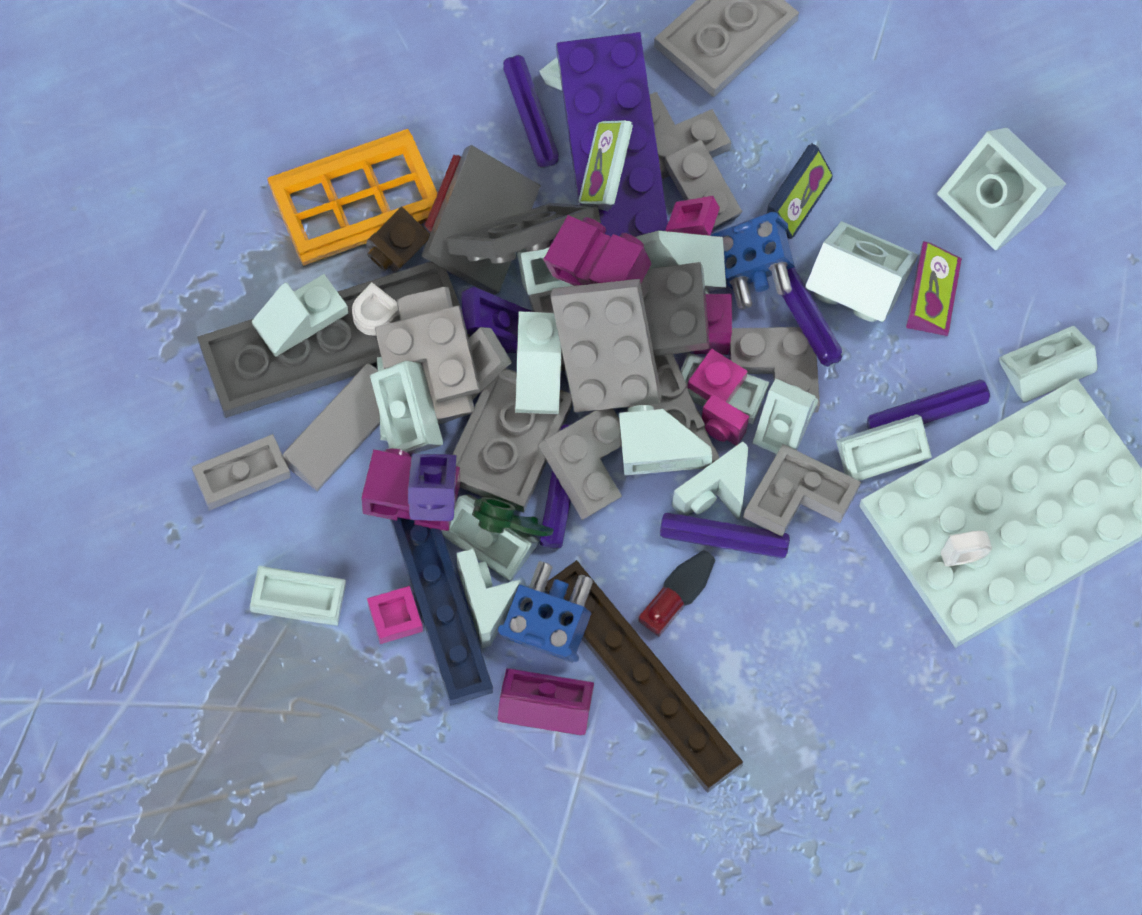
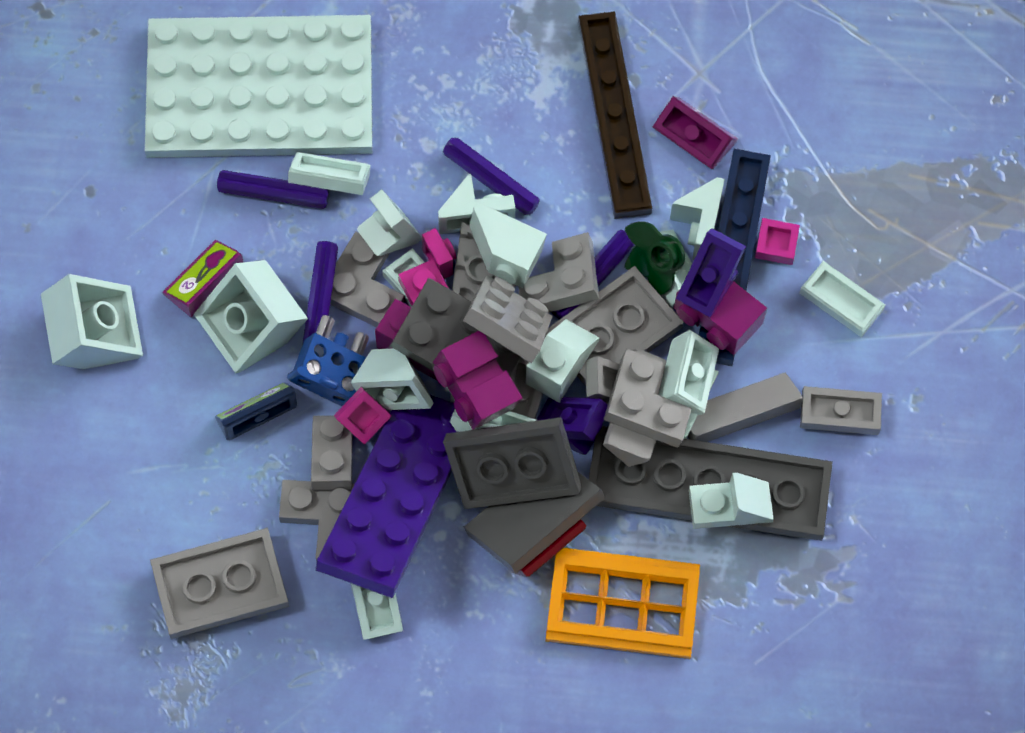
camera: 150 degrees left, 0 degrees up
white tile [352,282,400,336] -> none
dark brown bracket [365,206,430,273] -> none
blue piece [498,561,593,663] -> none
dark purple axle [503,55,559,168] -> none
slope [579,120,633,211] -> none
piece [638,550,715,637] -> none
light grey plate [743,444,861,537] -> none
white tile [941,531,992,567] -> none
light aqua slope [999,326,1098,402] -> none

